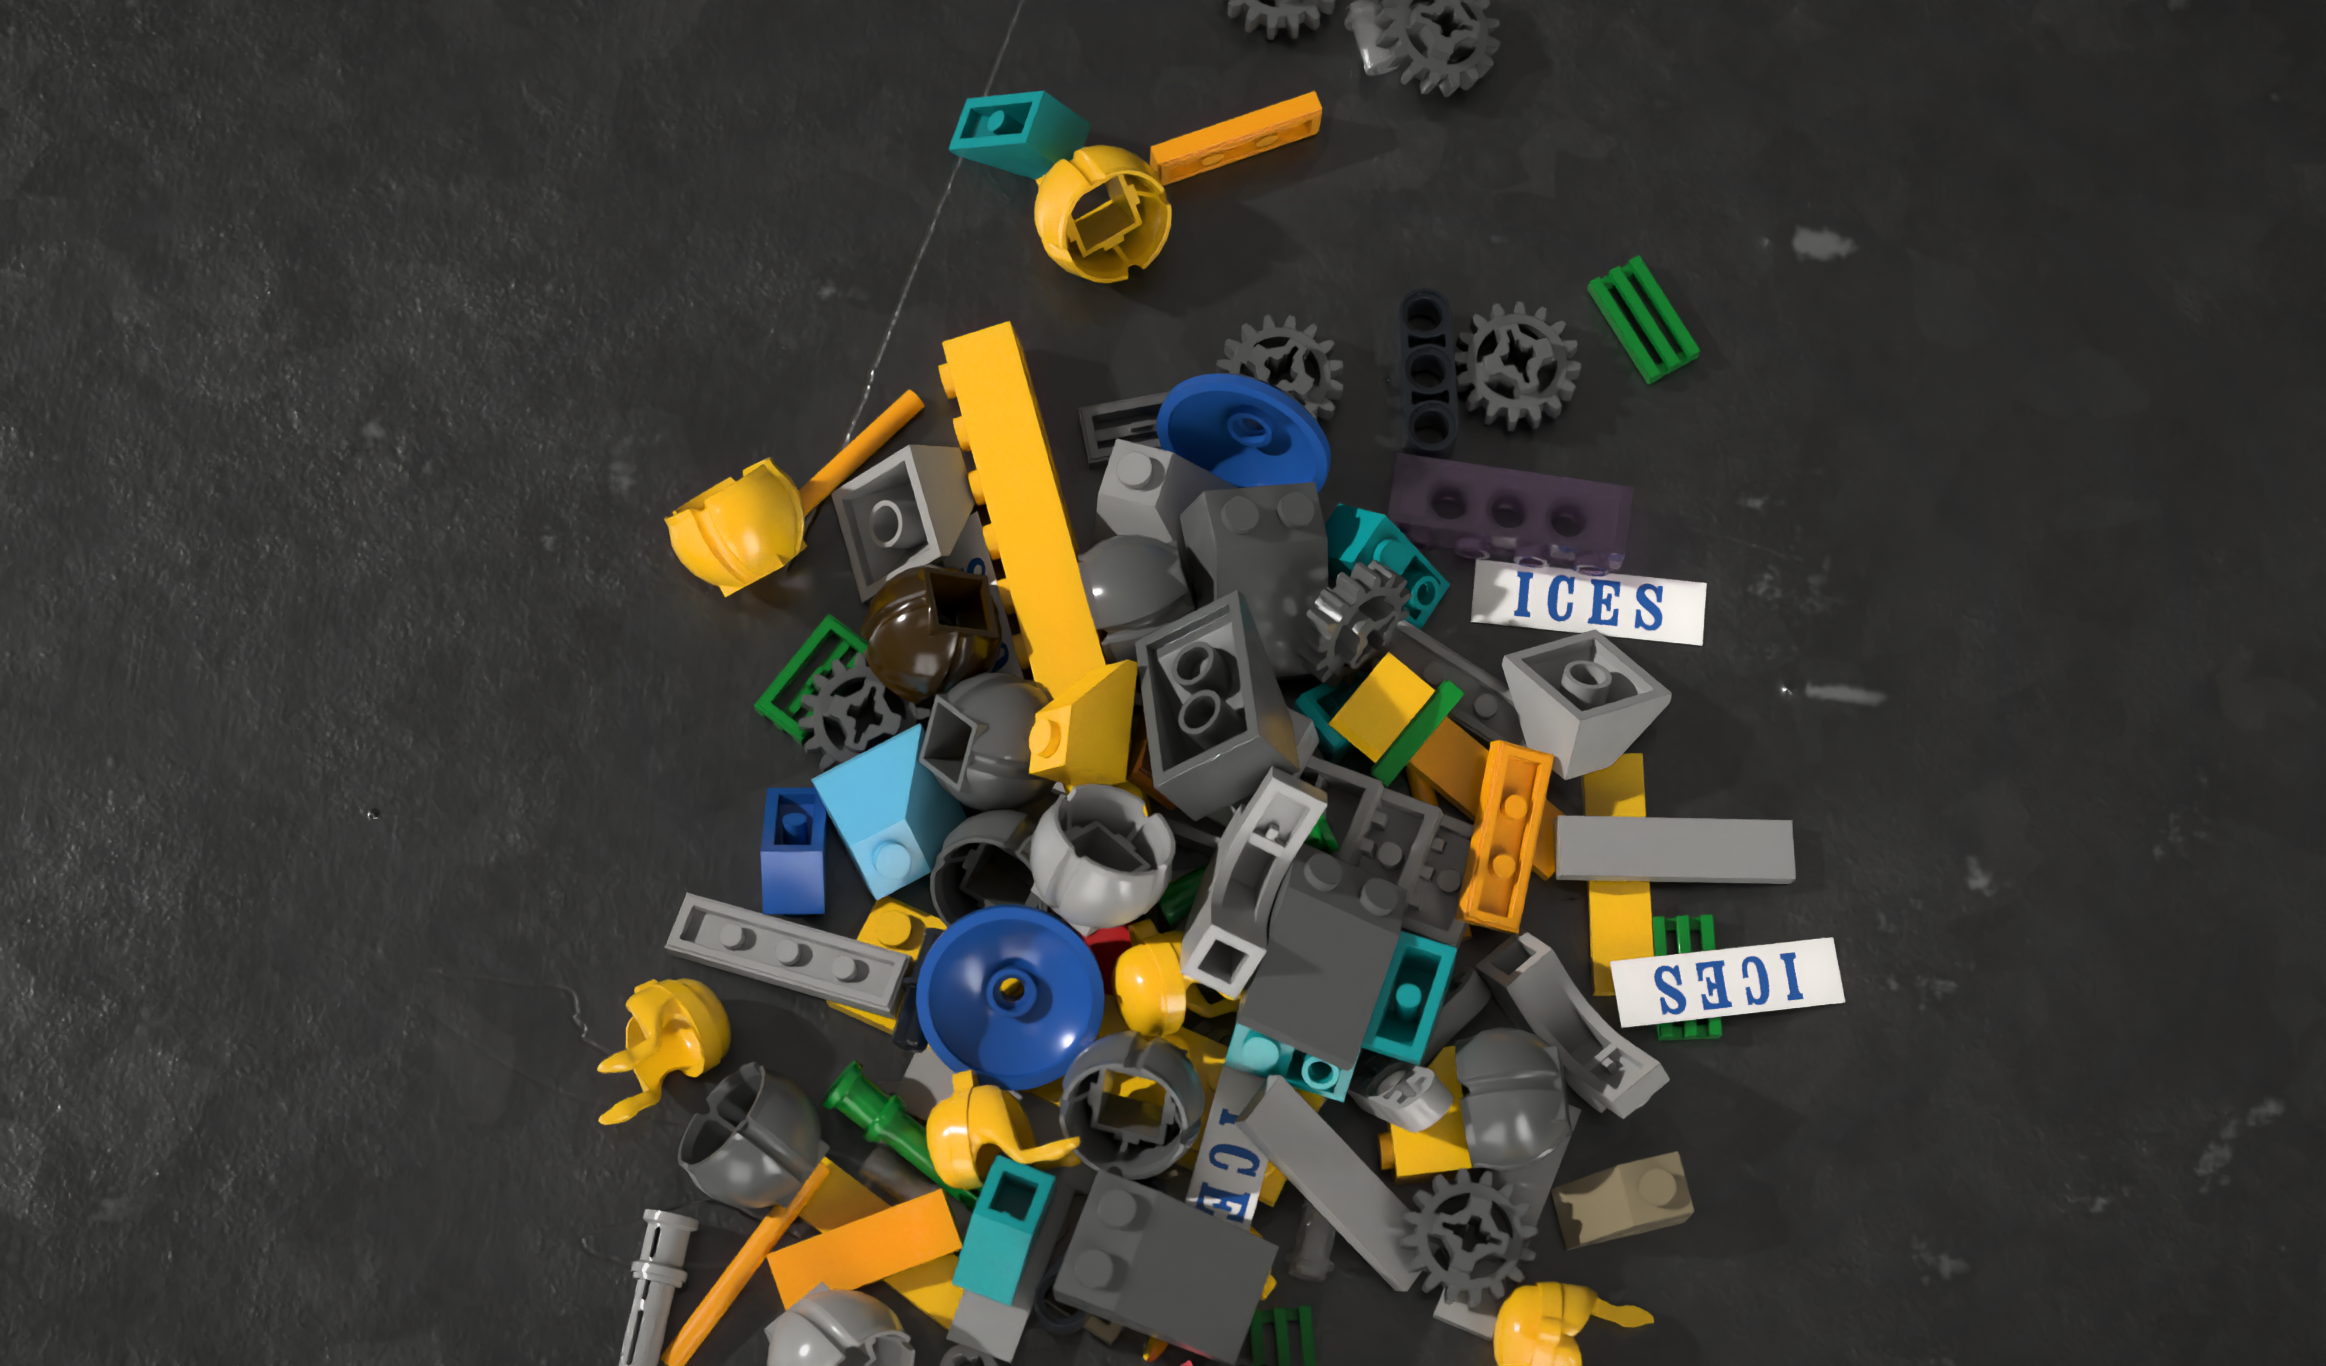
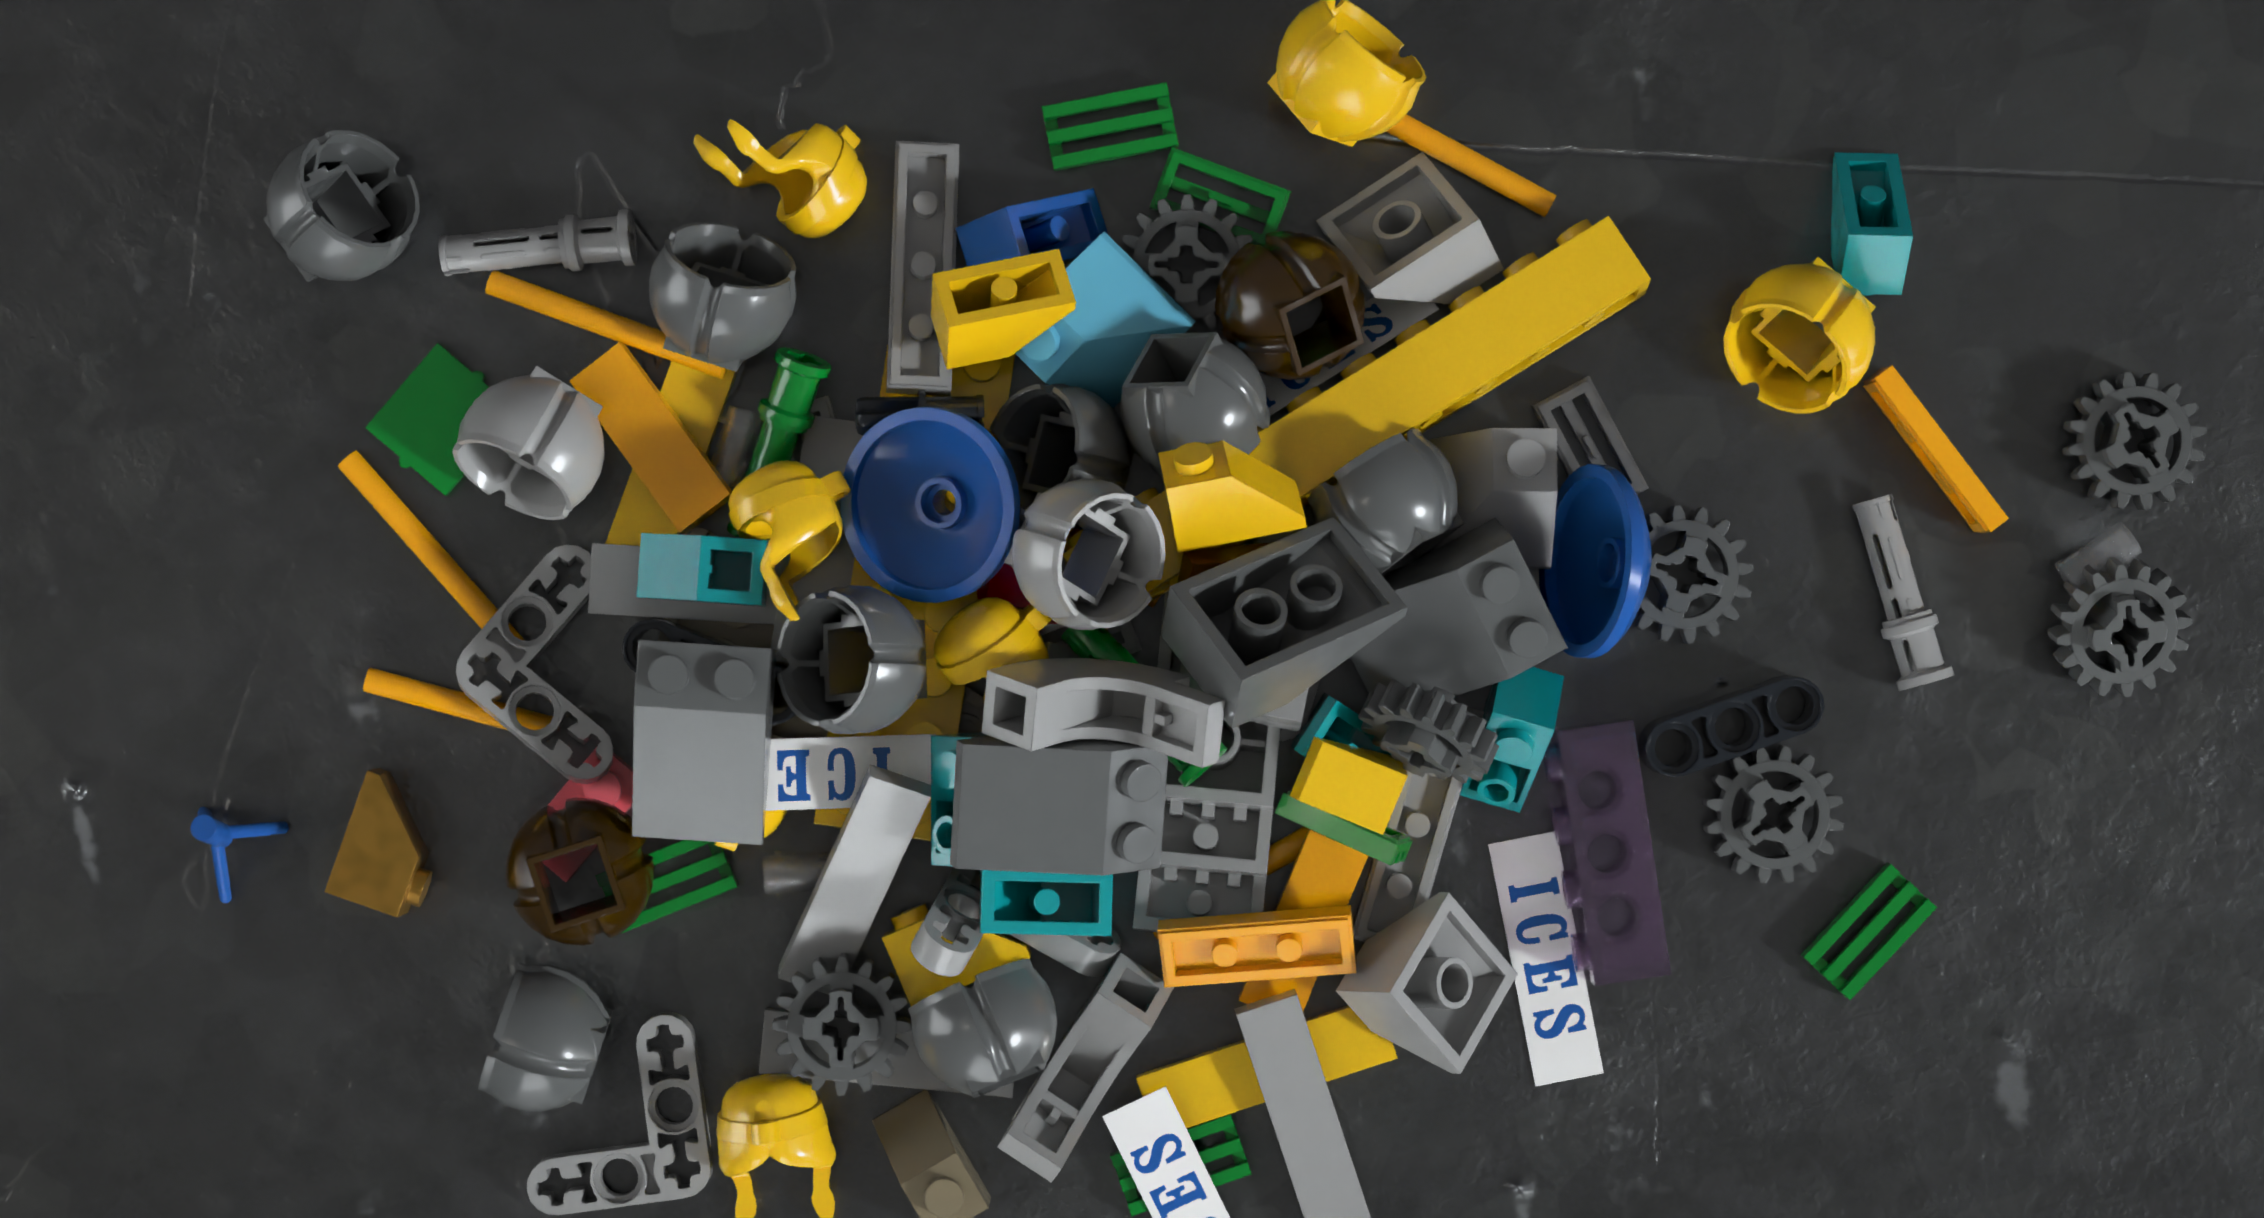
camera: 80 degrees right, 15 degrees up
none -> yellow slope [931,249,1076,370]
none -> green tile [1041,82,1179,171]
none -> light grey pin [1852,494,1954,691]

